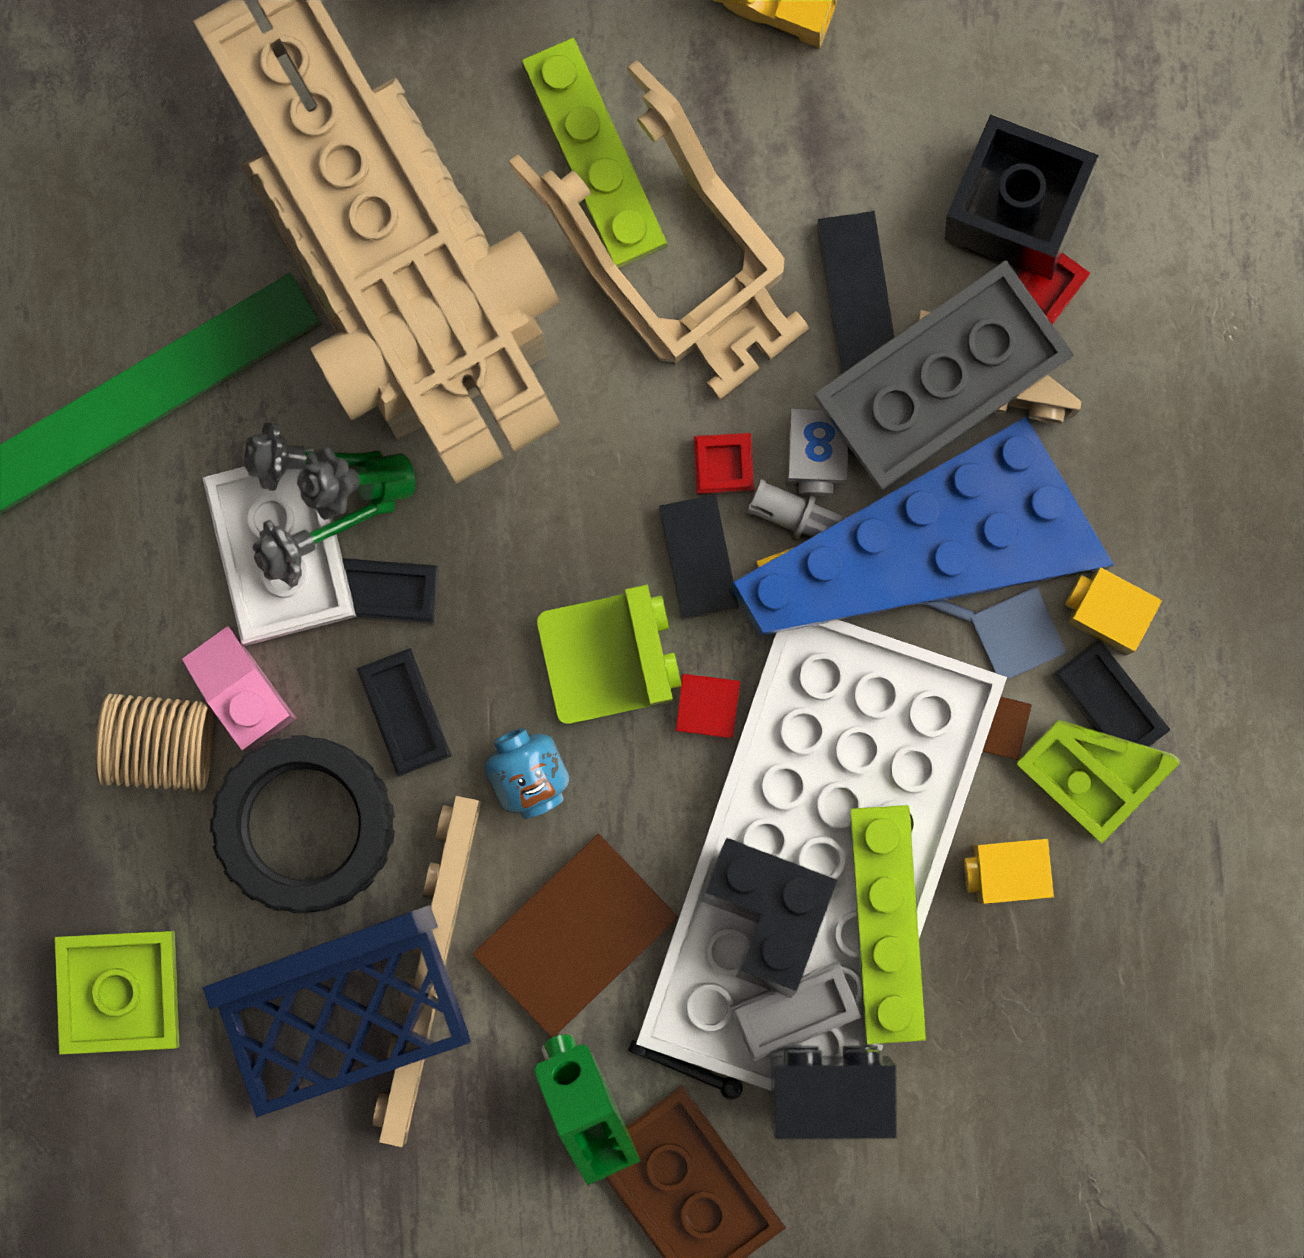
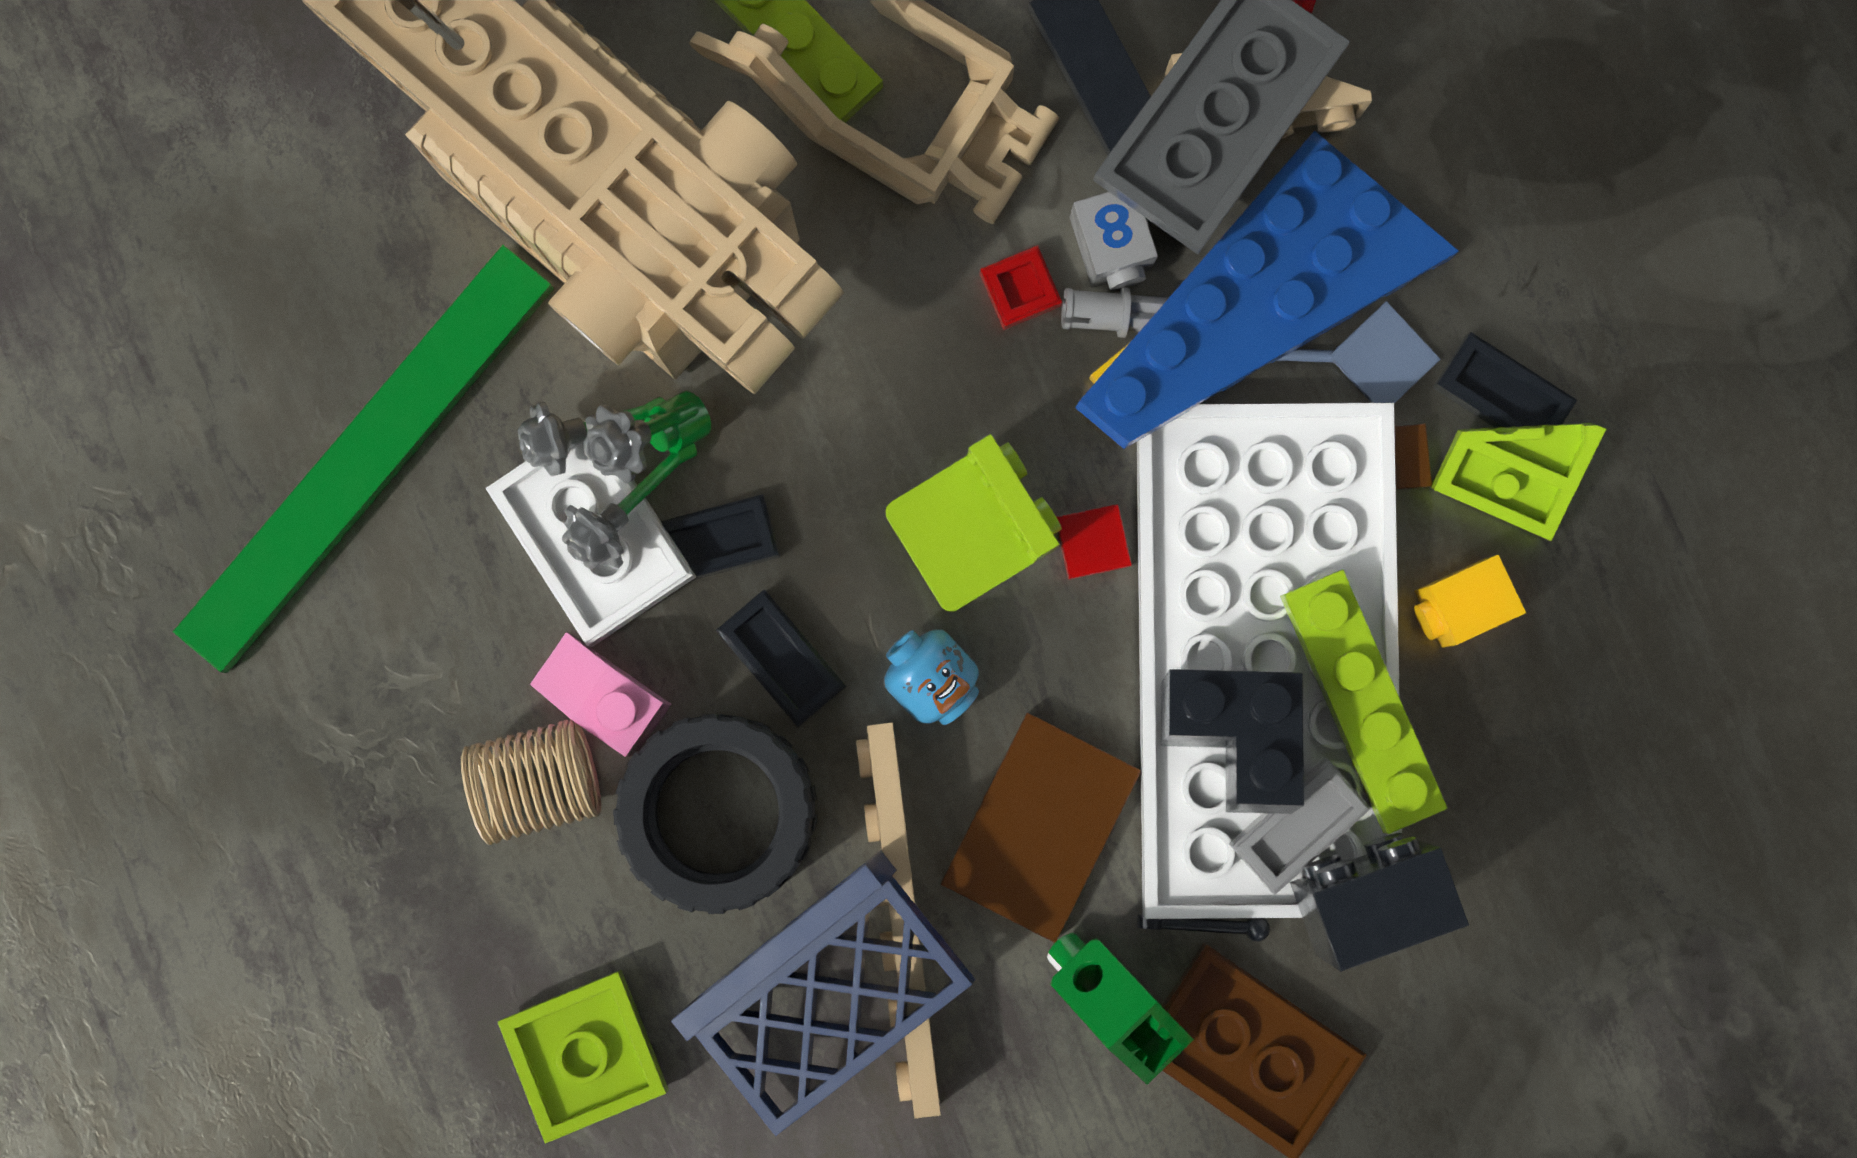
camera: 20 degrees left, 0 degrees up
black tile [659,494,739,620] -> none
yellow brick [1065,567,1163,655] -> none

